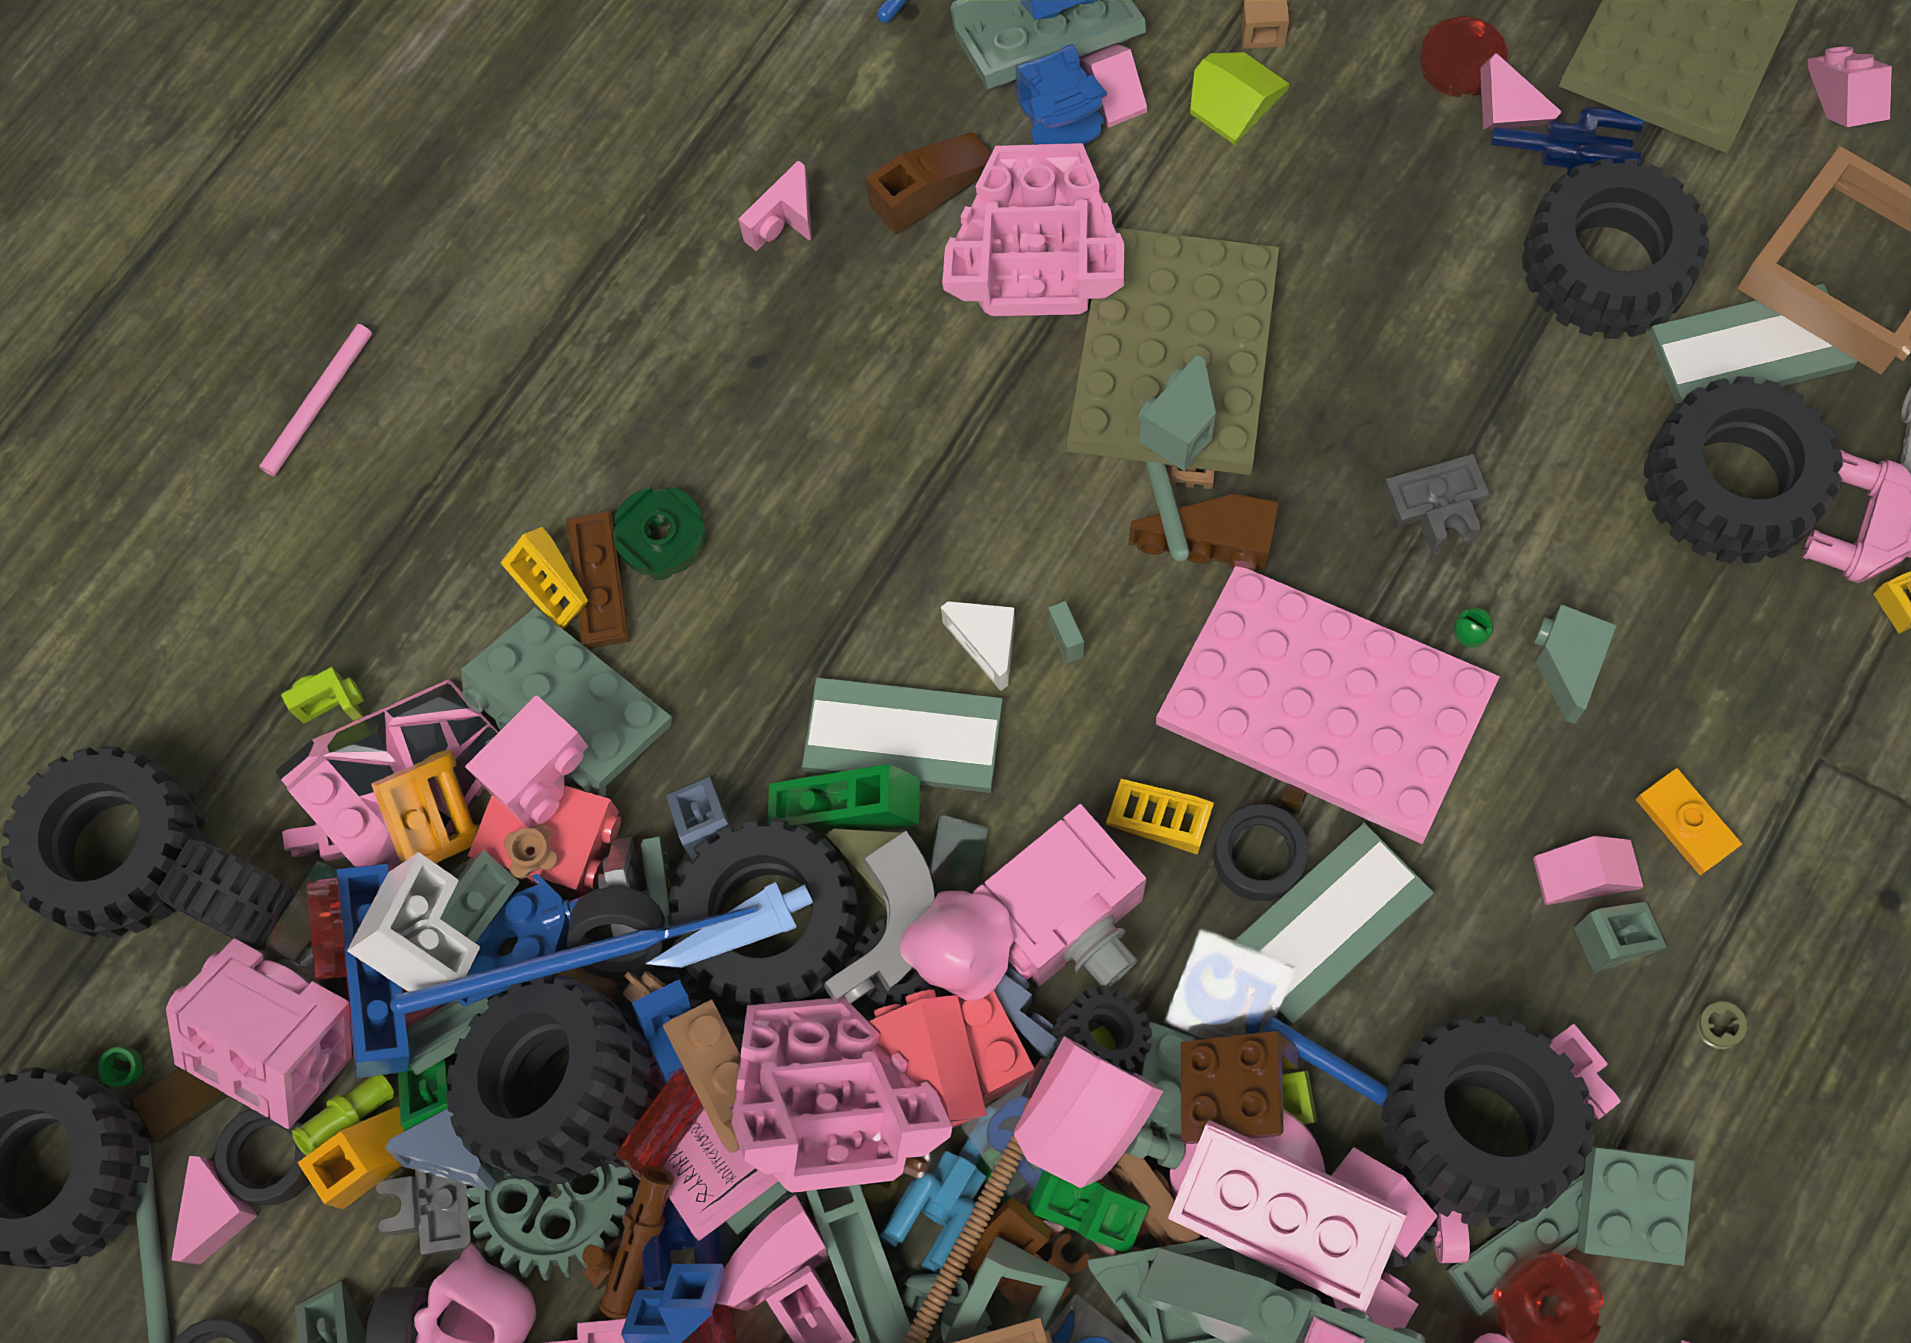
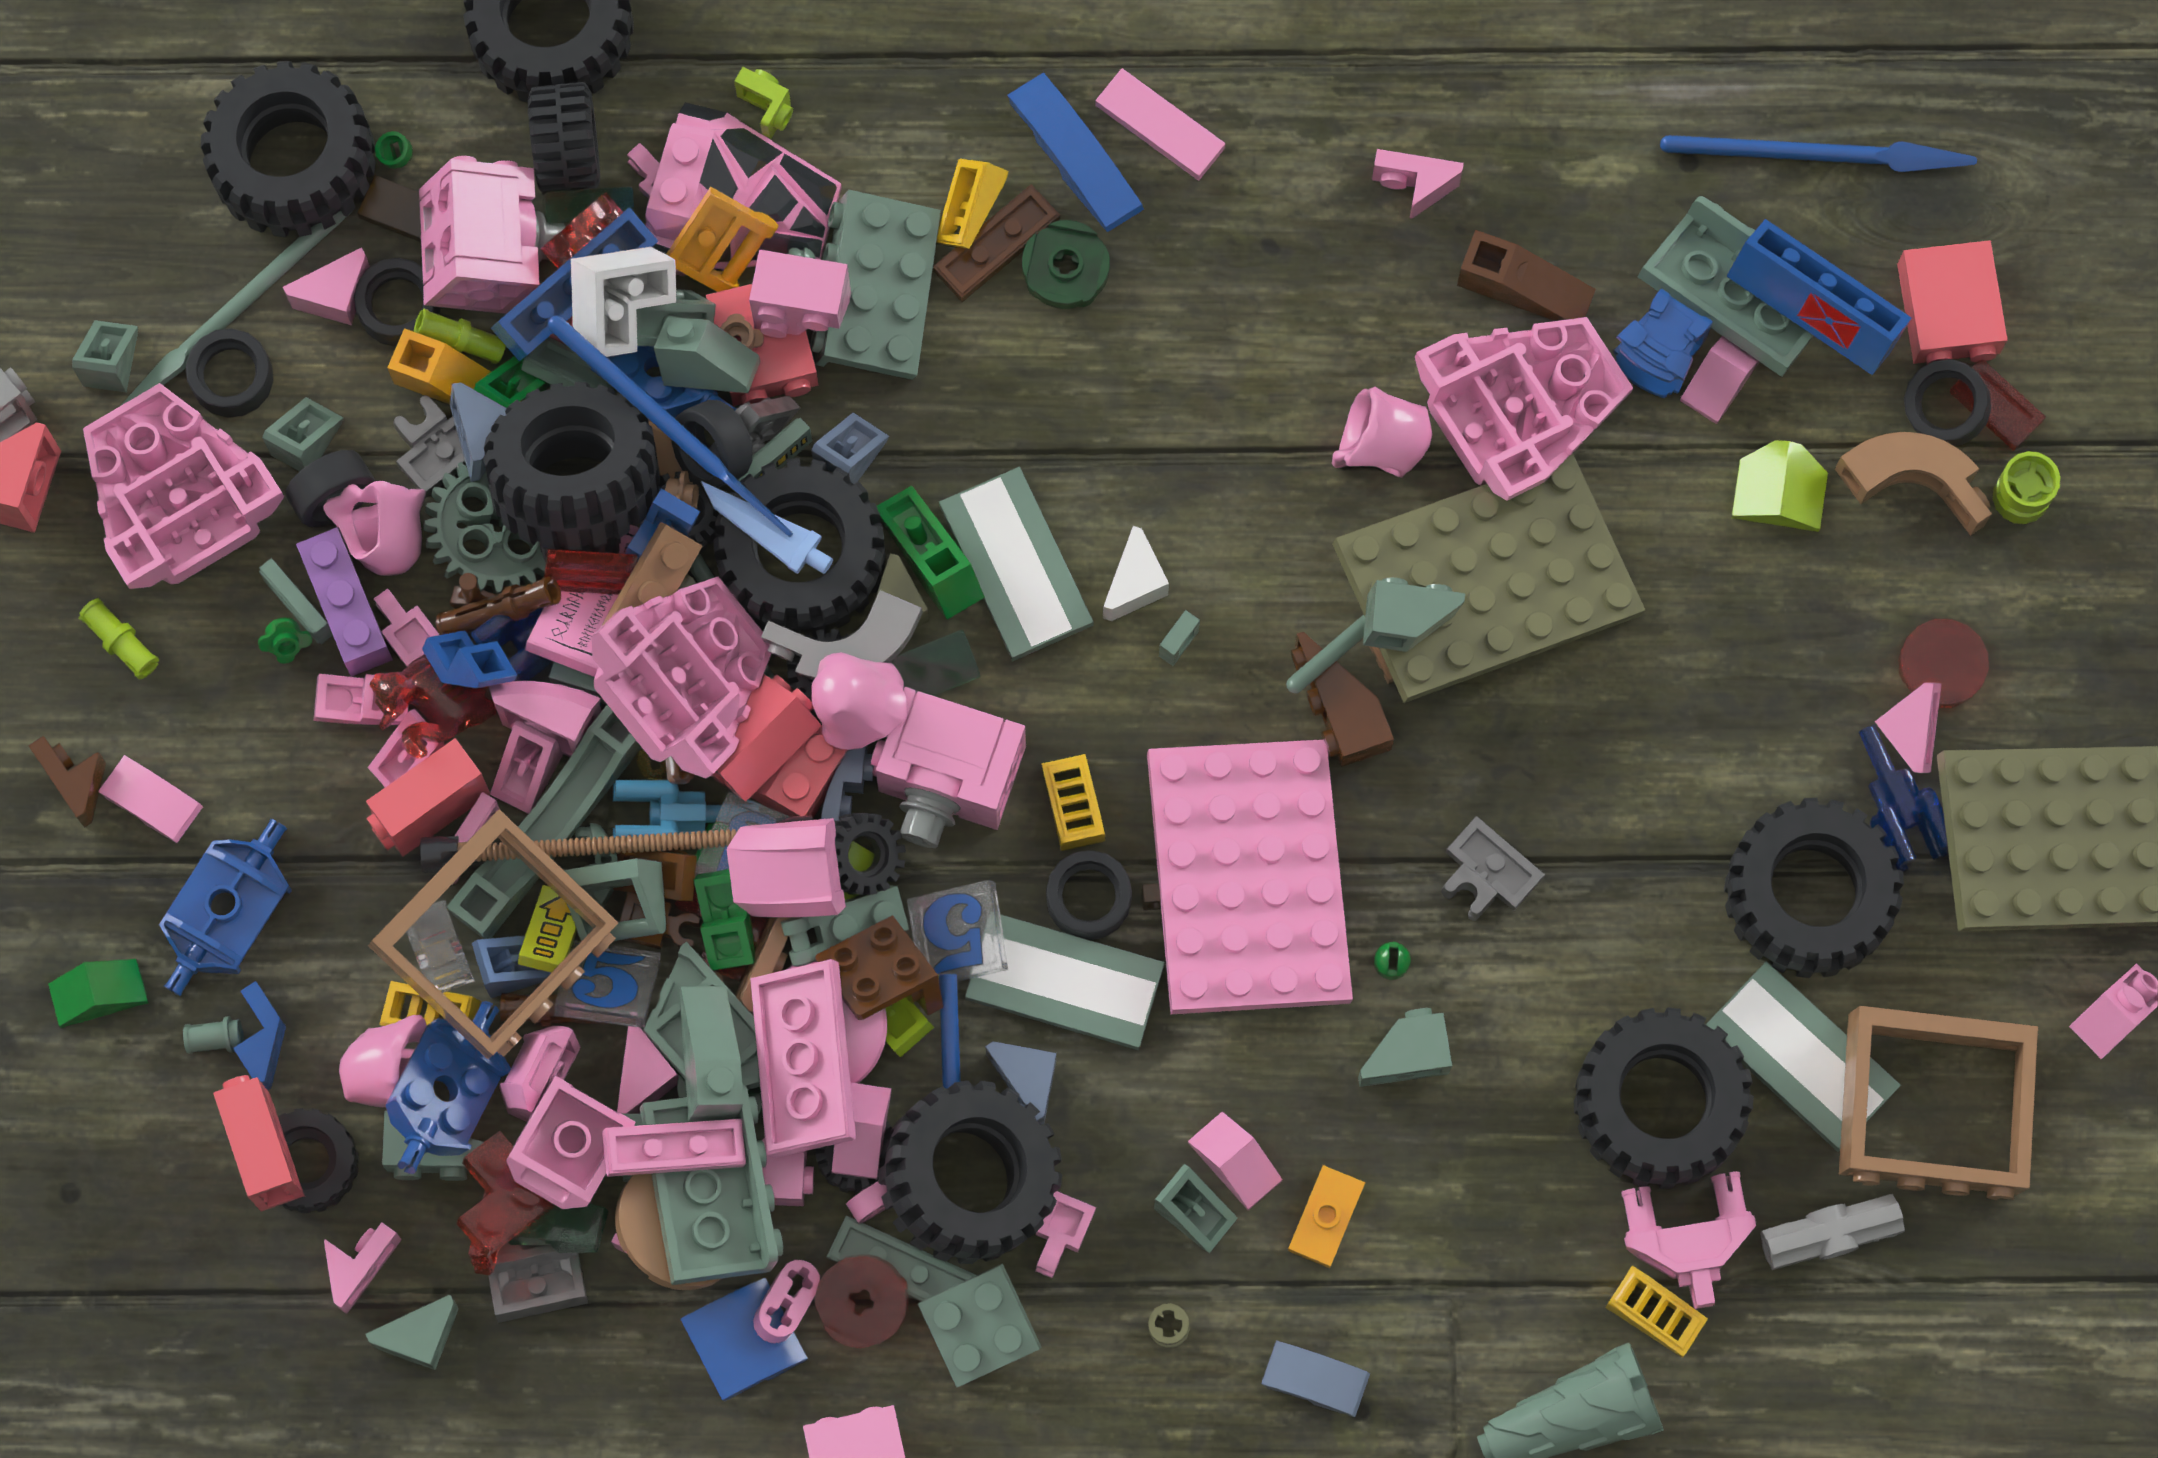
camera: 50 degrees right, 5 degrees up
none -> sand green slope [654,316,761,393]
none -> sand blue slope [985,1041,1056,1126]
none -> blue slope [1008,72,1144,232]
none -> bright pink tile [1095,68,1226,181]
none -> sand blue slope [1261,1340,1370,1417]
none -> bright pink piece [1332,387,1432,478]

